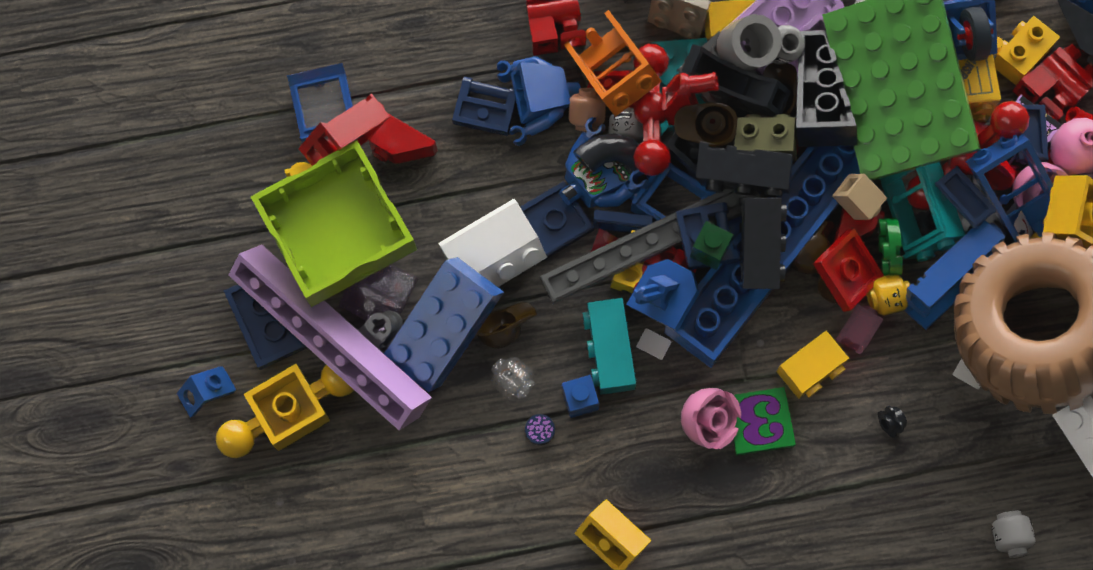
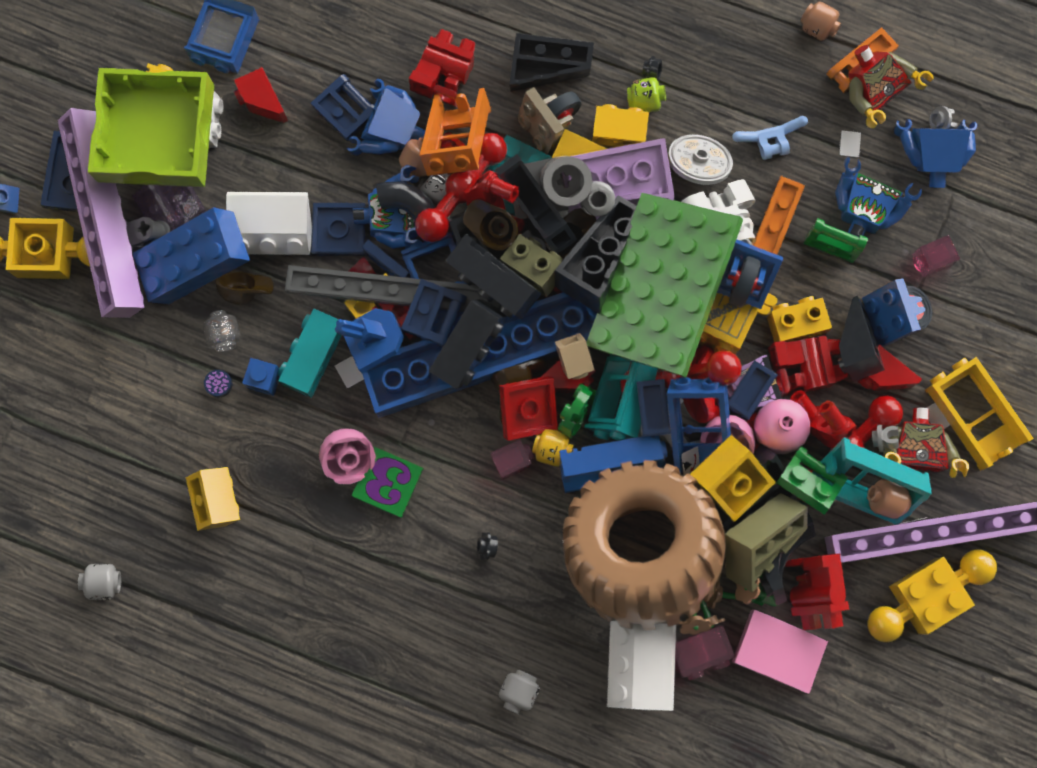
camera: 30 degrees right, 5 degrees up
window [298,93,390,166] -> none
dark green brick [690,221,733,270] -> none
yellow brick [776,330,849,399] -> none

